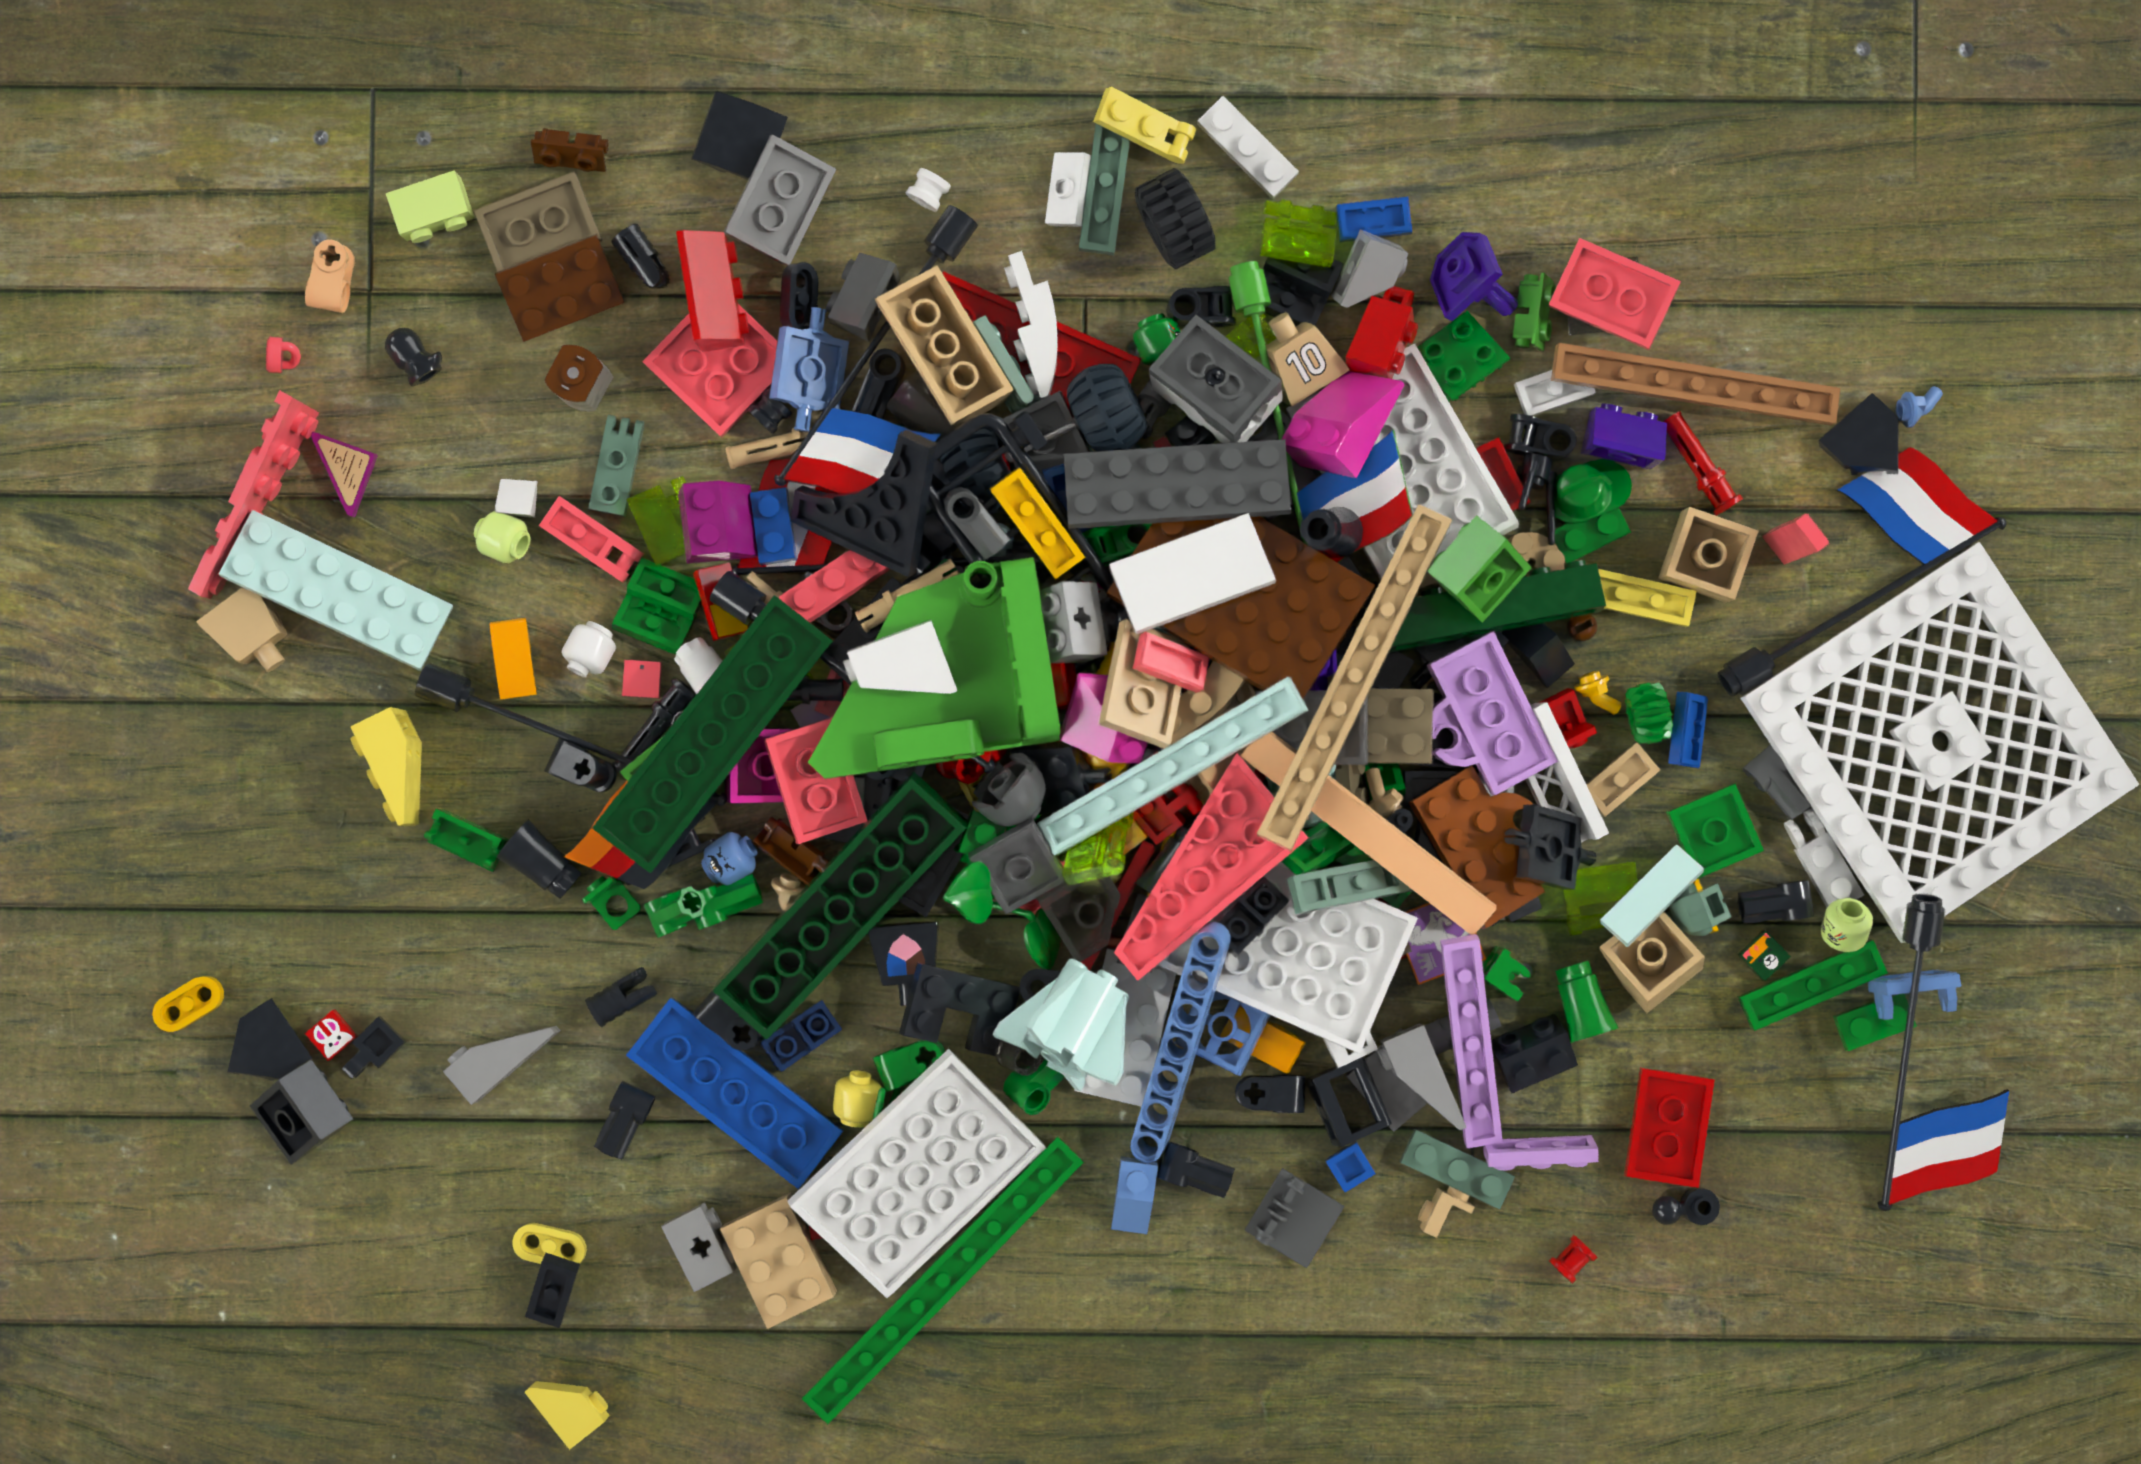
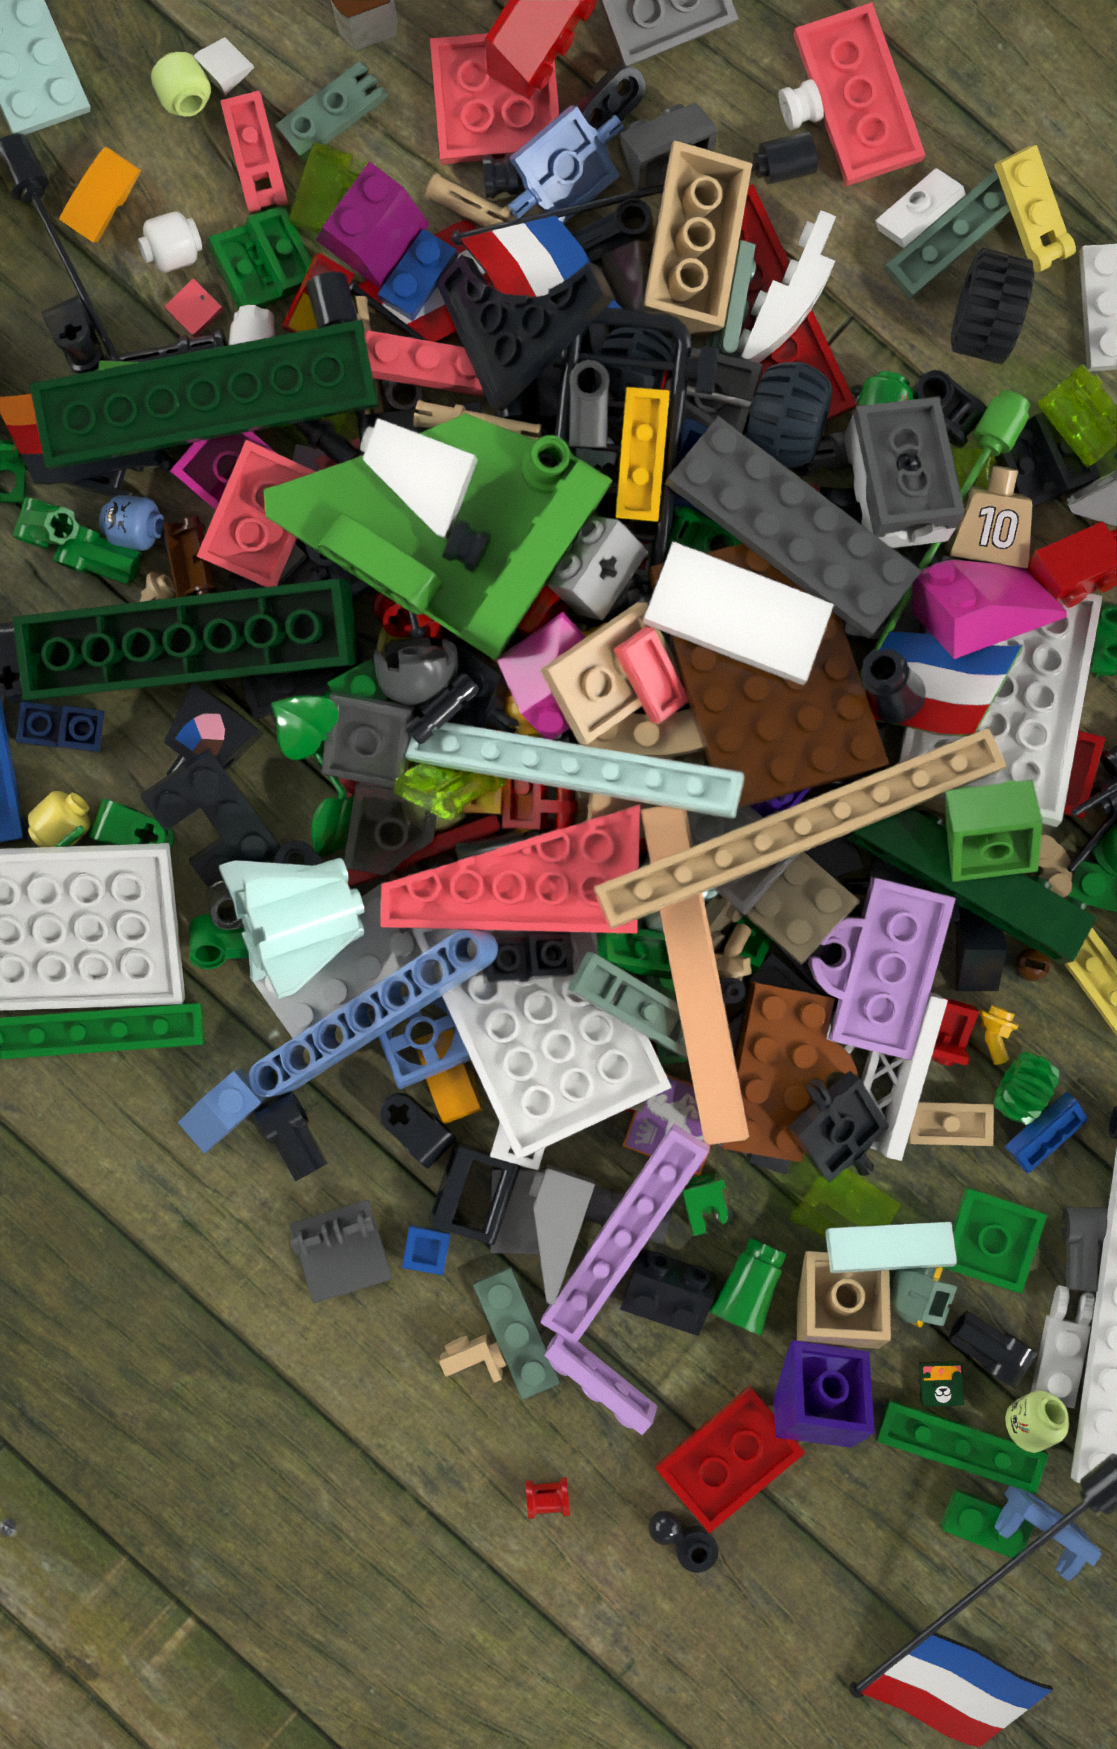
camera: 45 degrees right, 0 degrees up
none -> black axle [405,673,479,744]
none -> black wheel [442,519,492,573]
none -> dark purple slope [774,1340,875,1448]
none -> coral plate [794,2,925,186]

